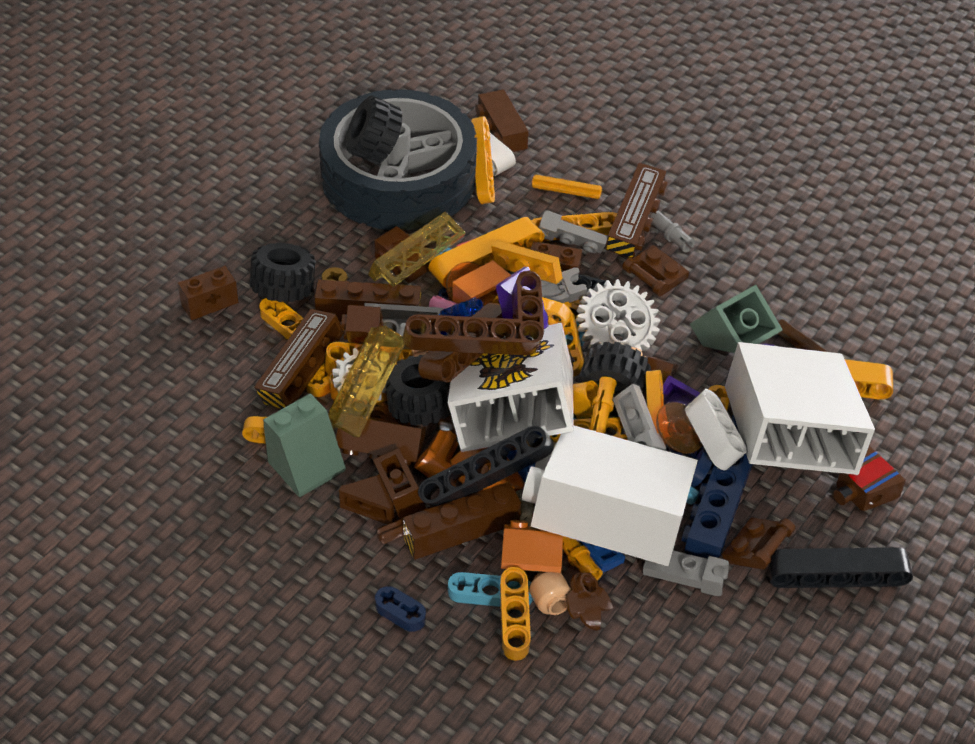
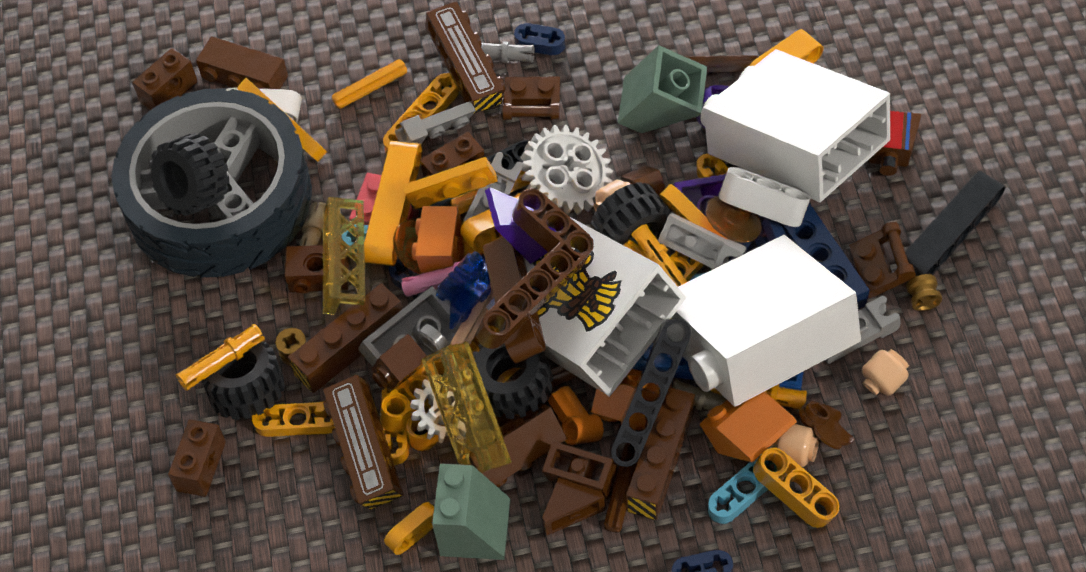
camera: 40 degrees left, 10 degrees up
none -> reddish brown brick [132,48,198,110]
none -> light orange pin [176,324,265,391]
none -> dark blue beam [514,23,565,55]
none -> light nougat head [862,349,909,396]
none -> pearl gold wheel [906,274,942,311]

